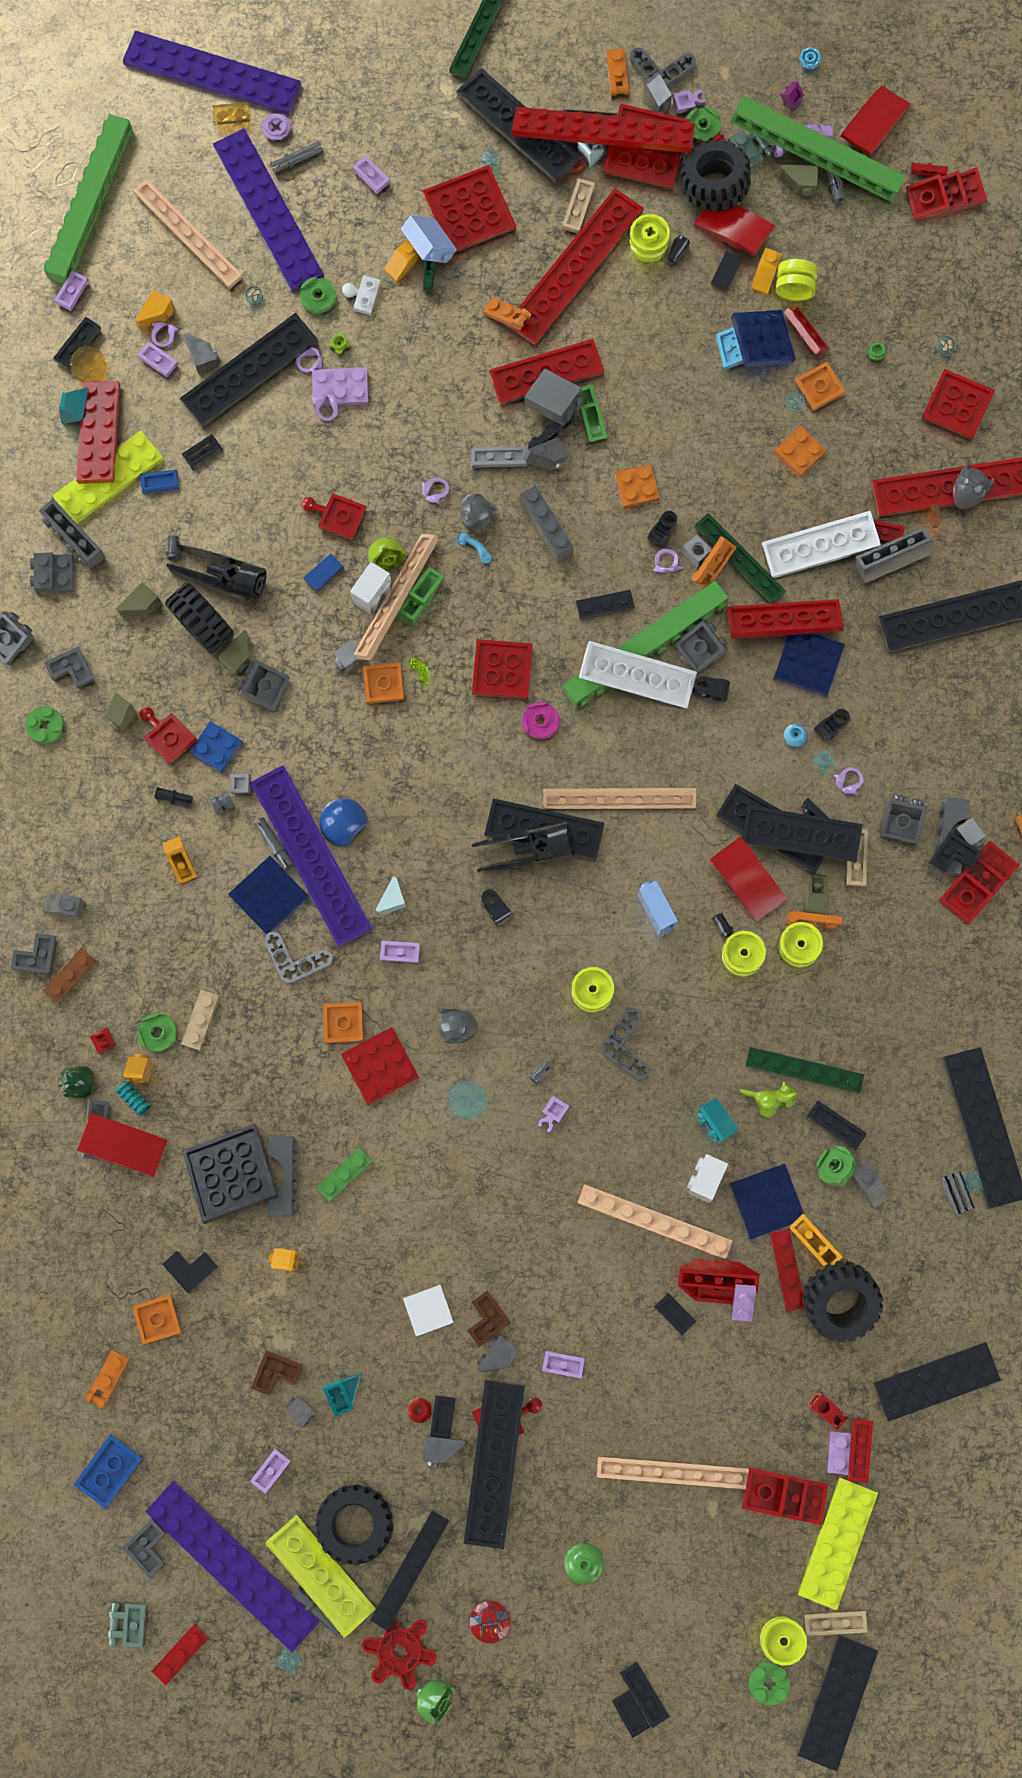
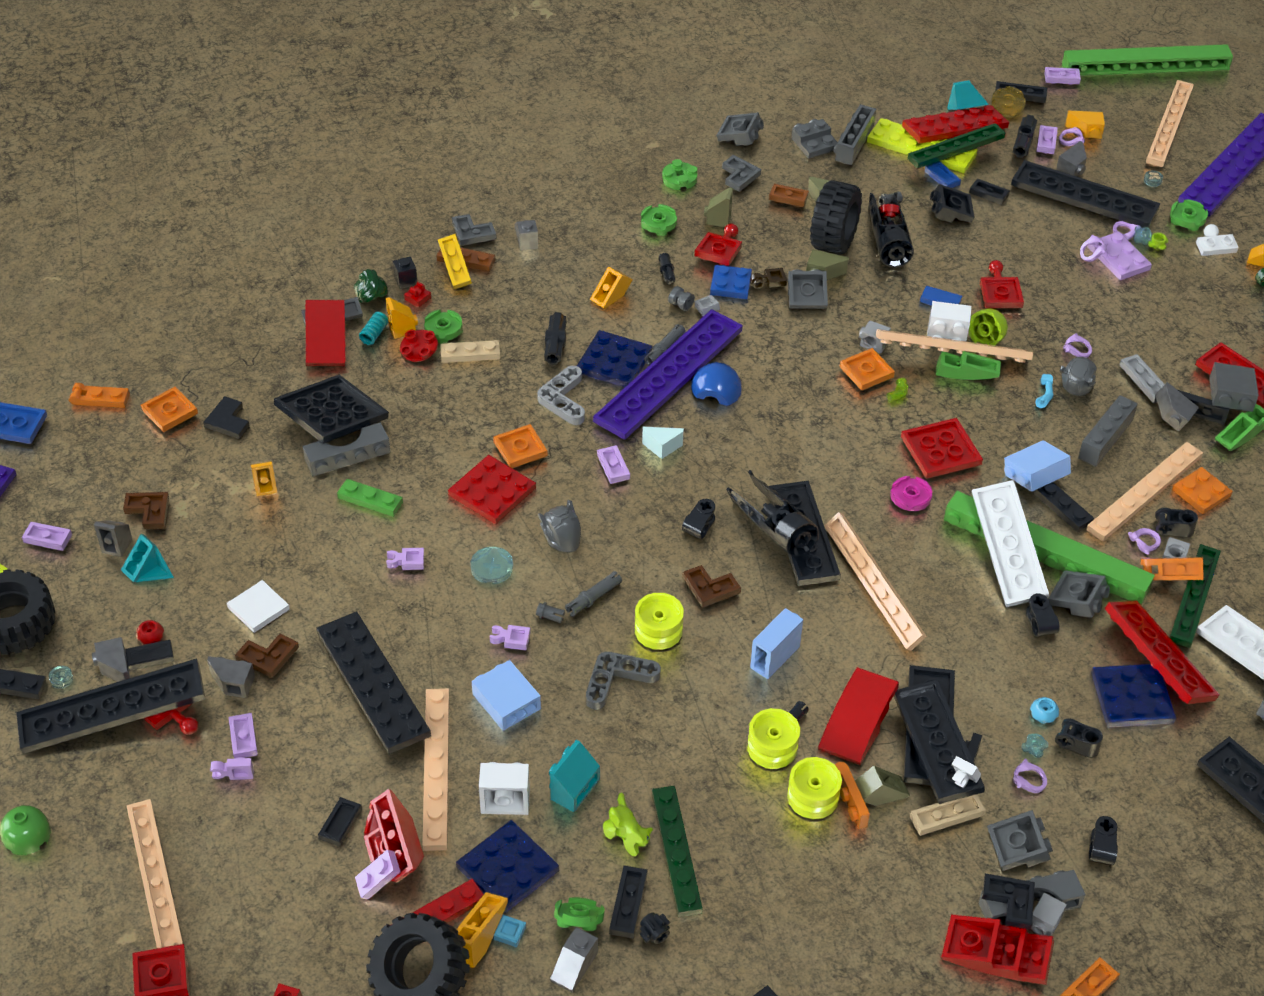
camera: 60 degrees right, 30 degrees down
none -> clear light blue tile [49,666,73,689]
none -> lavender plate [210,757,254,780]
none -> black plate [316,611,431,754]
none -> lavender plate [386,548,424,570]
none -> black brick [393,256,418,289]
none -> red dish [400,329,438,362]
none -> yellow plate [438,234,472,289]
none -> light blue brick [472,660,541,731]
none -> medium azure tile [494,915,526,947]
none -> black piece [544,312,567,365]
none -> dark grey pin [565,571,622,617]
none -> black gear [640,912,670,944]
none -> bright green plate [641,204,677,236]
none -> reddish brown plate [682,565,741,608]
none -> dark brown plate [750,267,788,289]
none -> dark orange plate [769,184,809,207]
none -> red plate [878,204,899,221]
none -> dark green plate [907,123,1005,169]
none -> black plate [930,184,975,223]
none -> white tile [952,756,981,788]
none -> light blue brick [1004,440,1071,492]
none -> black piece [1013,115,1037,158]
none -> light nougat plate [1086,442,1203,542]
none -> black piece [1089,816,1118,865]
none -> clear light blue plate [1134,225,1152,245]

